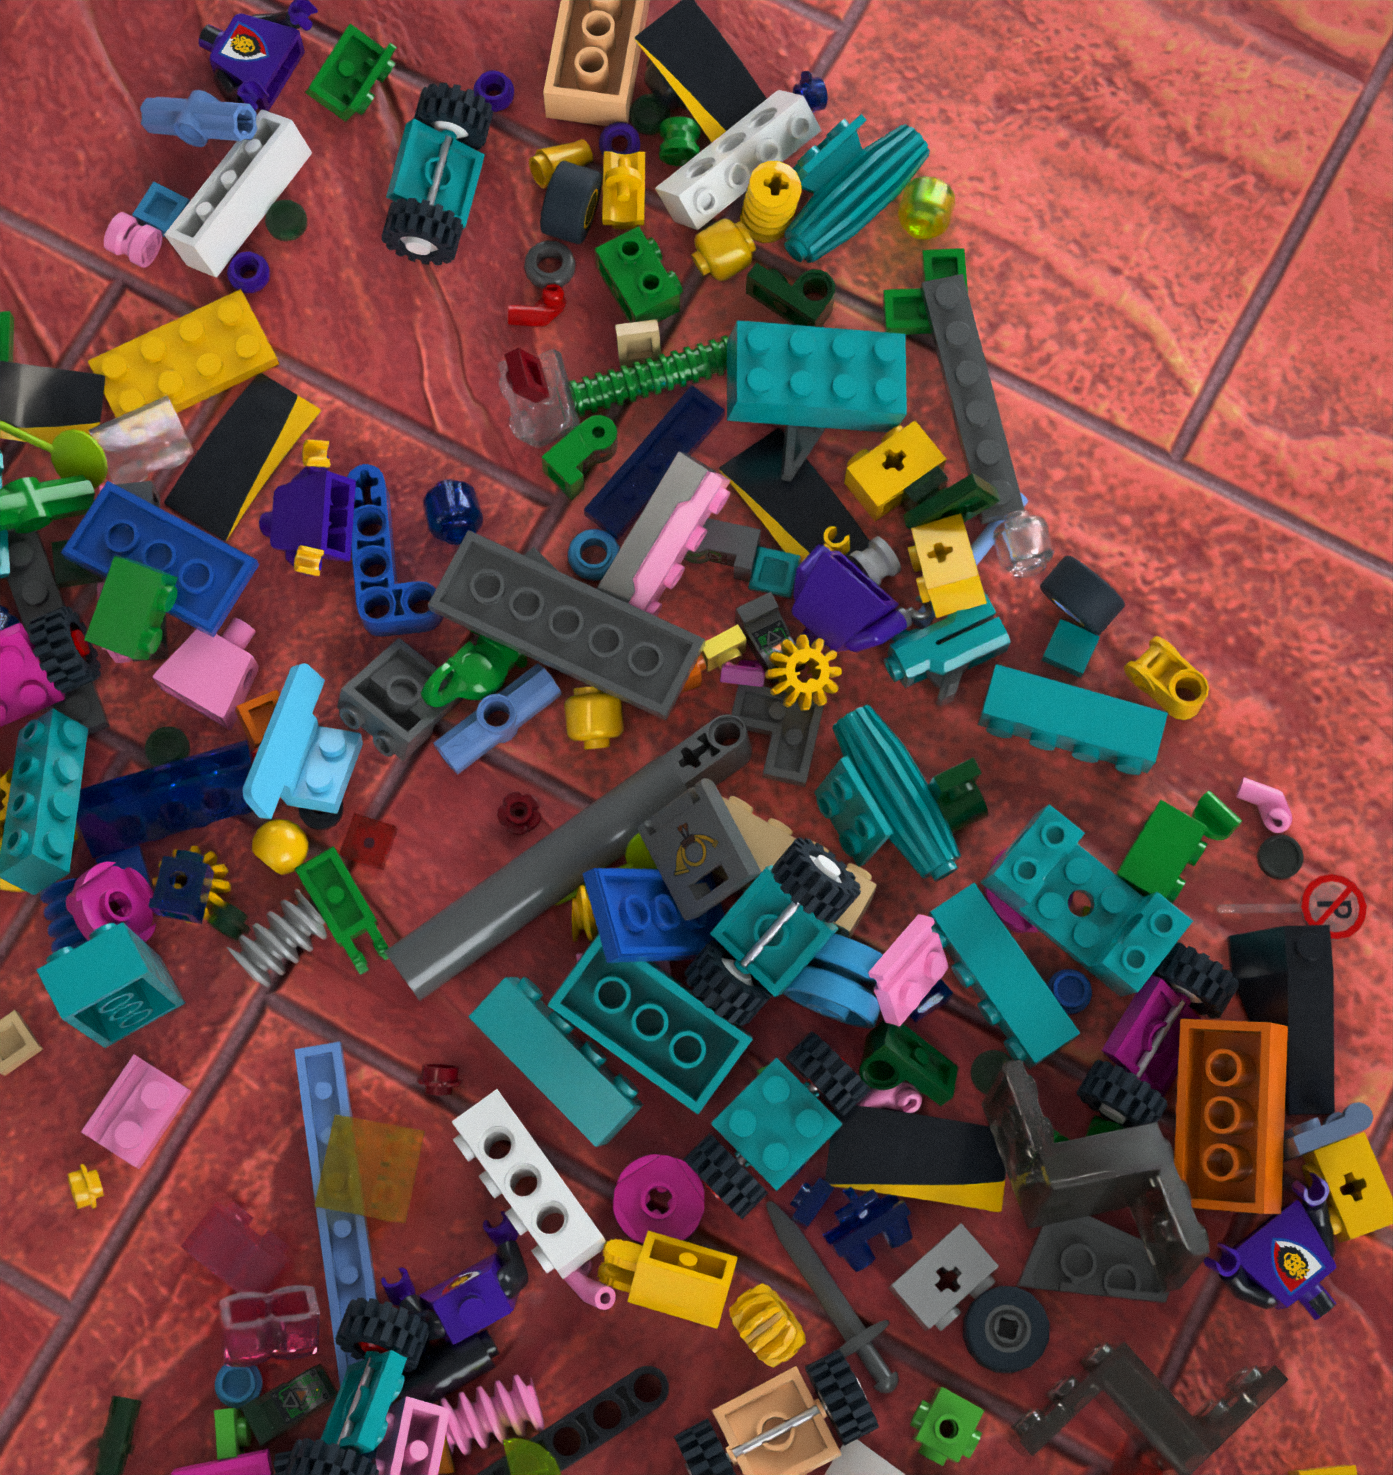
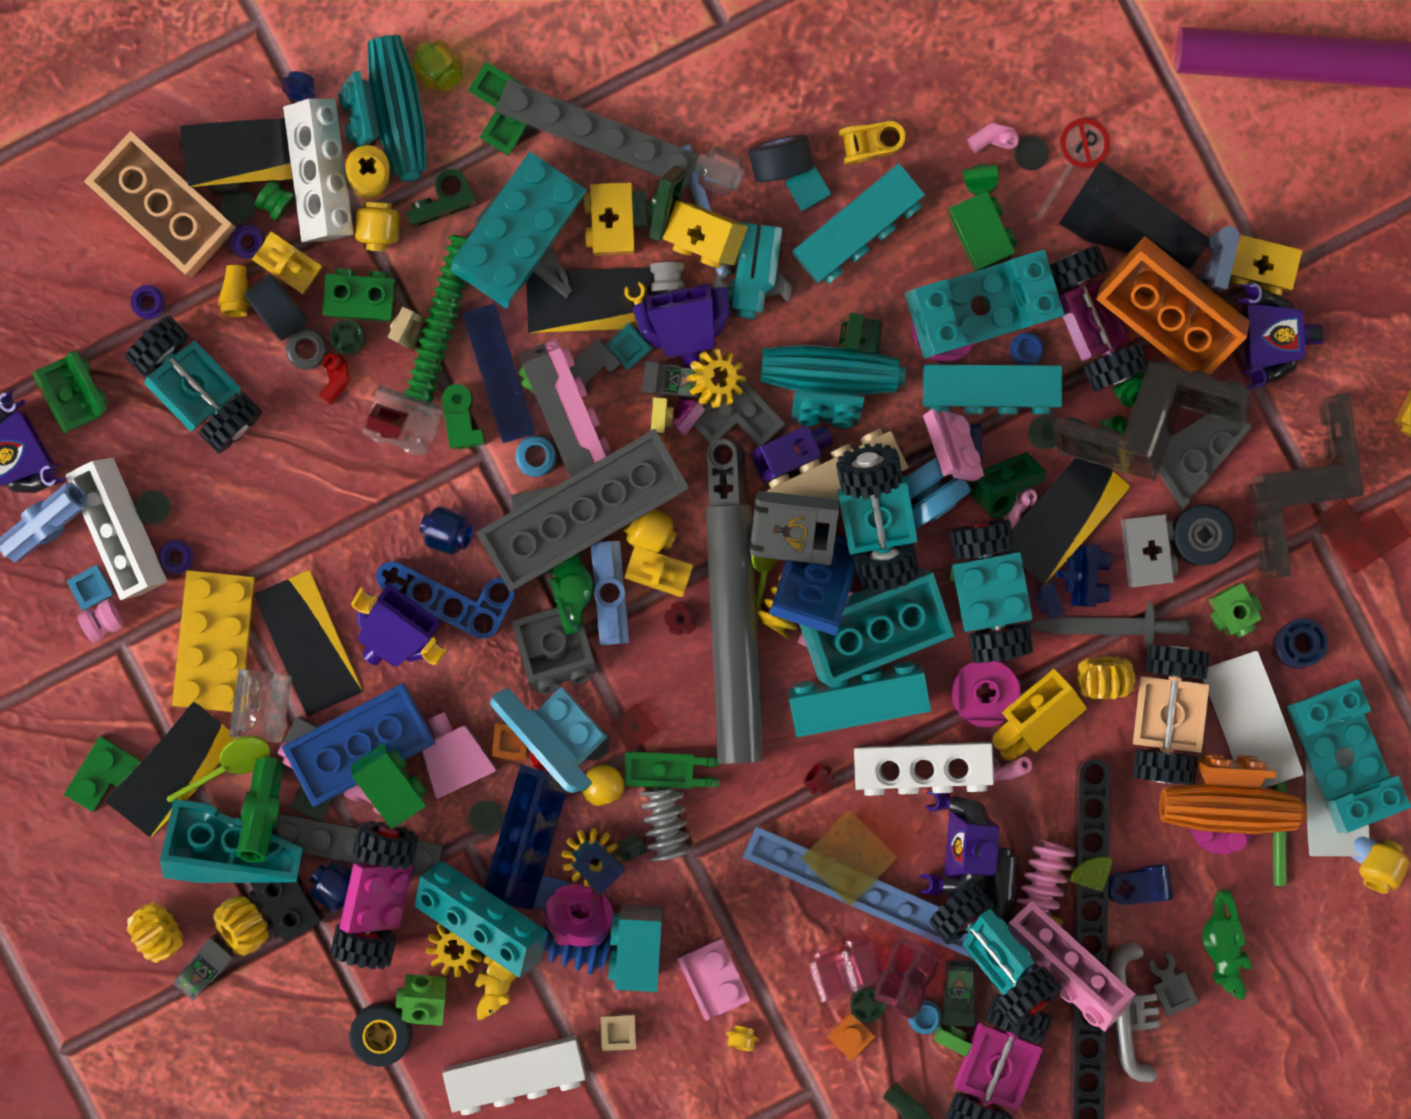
camera: 55 degrees left, 15 degrees up
none -> clear green wheel [330,320,366,355]
none -> yellow hips [624,546,693,598]
none -> dark purple torso [749,426,833,484]
none -> orange plate [827,1011,875,1061]
none -> clear green wheel [849,985,885,1023]

